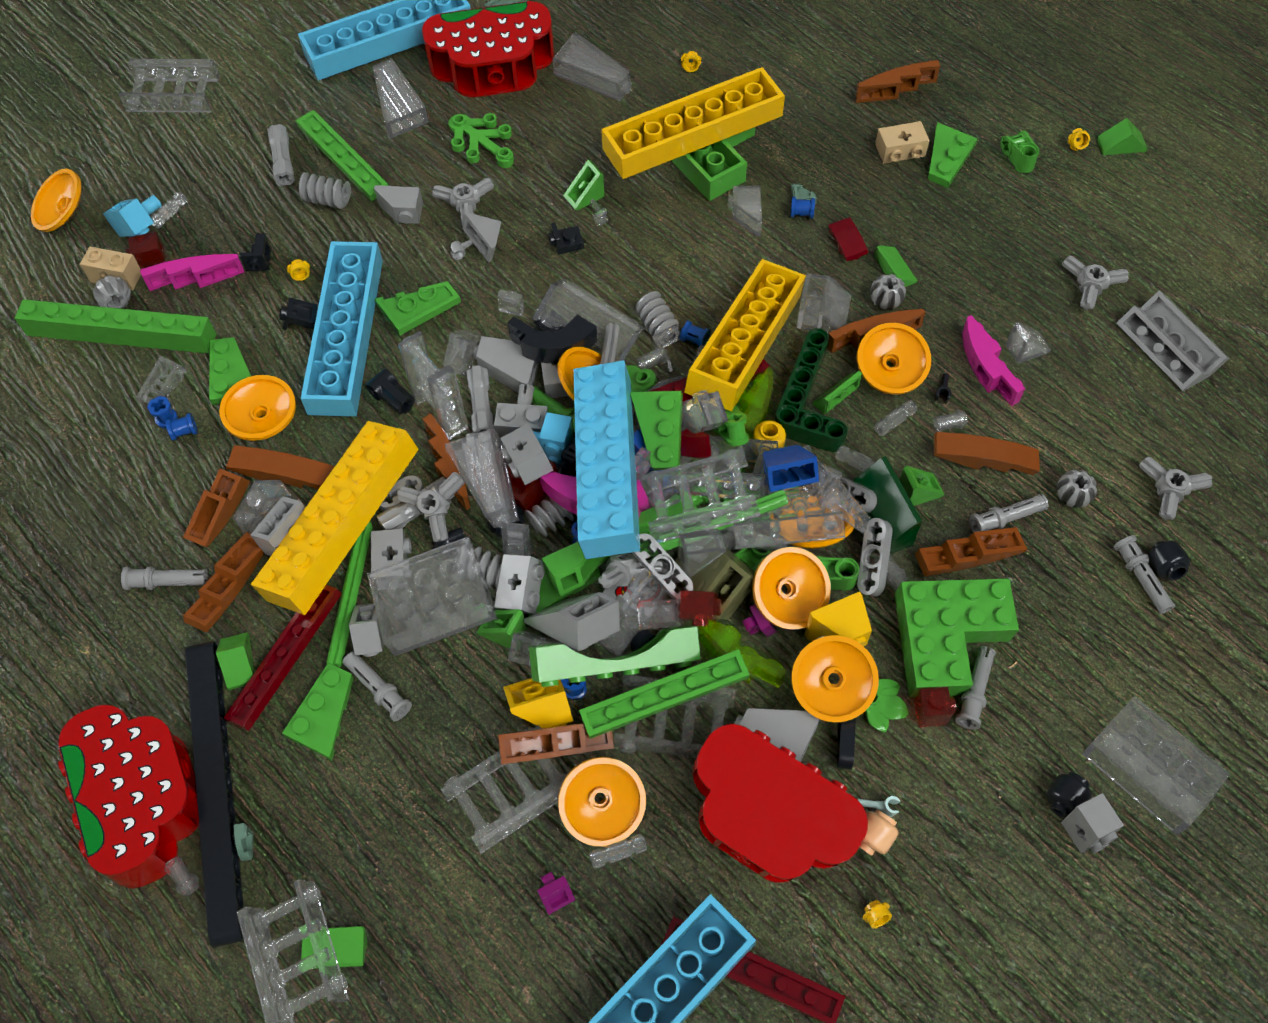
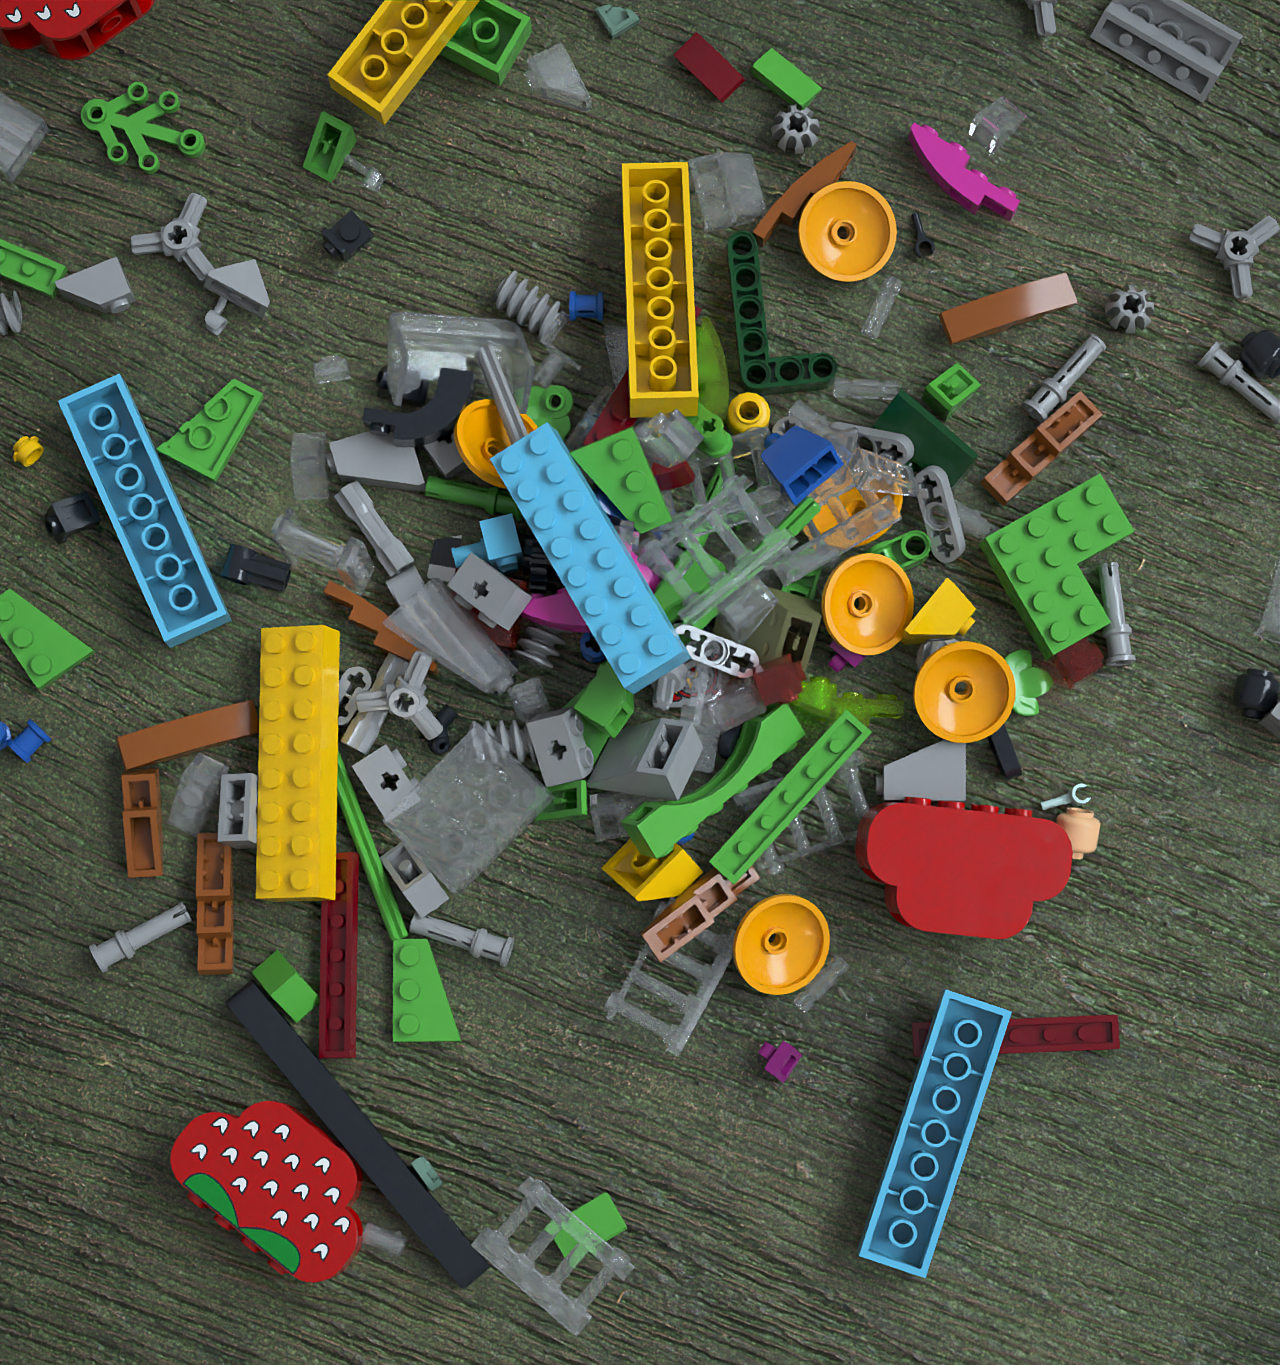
camera: 25 degrees left, 20 degrees up
light orange dish [219,375,296,441] -> none
light grey brick [494,384,548,439] -> none
blue bush [790,196,815,219] -> none
bright green slope [812,371,862,414] -> none
yellow plate [863,900,892,929] -> none
clear pin [933,410,968,432] -> none

